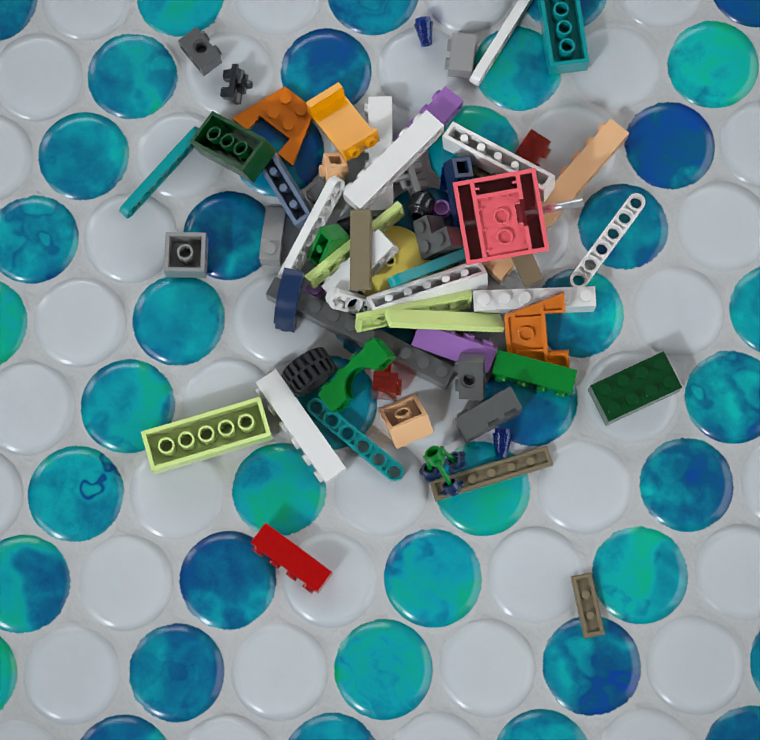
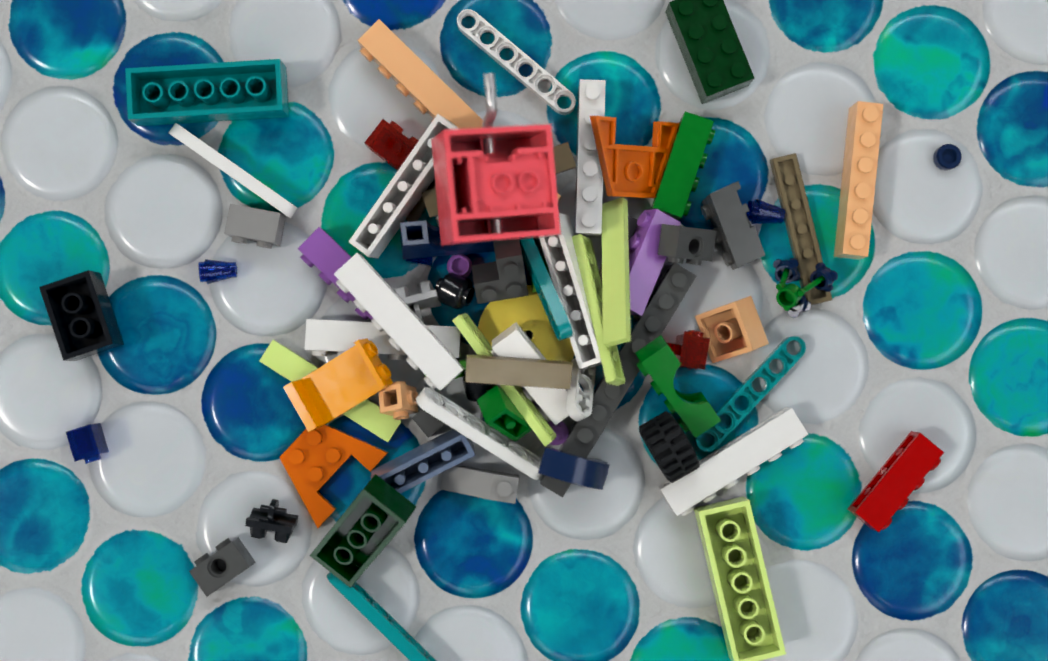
camera: 90 degrees left, 10 degrees up
light grey brick [164,232,208,278] -> none
dark tan tile [570,573,605,639] -> none
none -> yellowish green tile [259,340,402,442]
none -> light nougat brick [834,101,883,260]
none -> dark blue tile [933,144,962,171]

